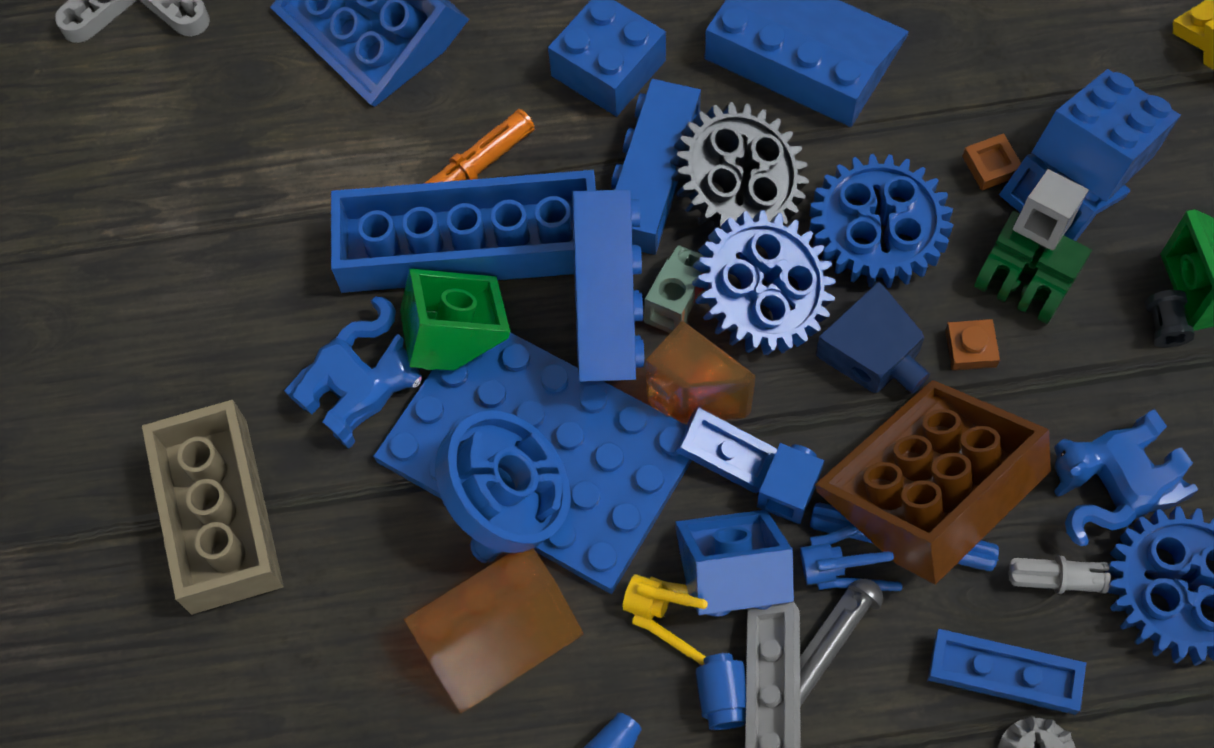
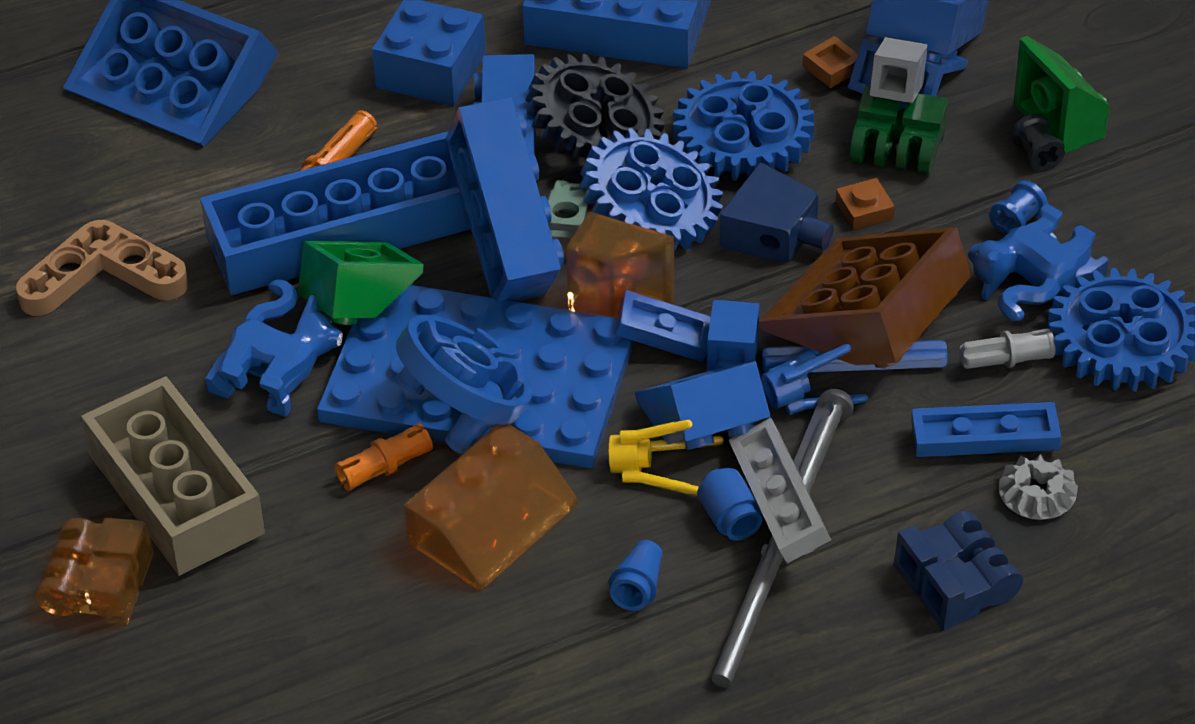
camera: 20 degrees left, 20 degrees down
none -> medium nougat beam [16,220,188,316]
none -> clear orange legs [35,518,154,626]
none -> orange pin [334,423,433,491]
none -> blue bush [989,180,1048,236]

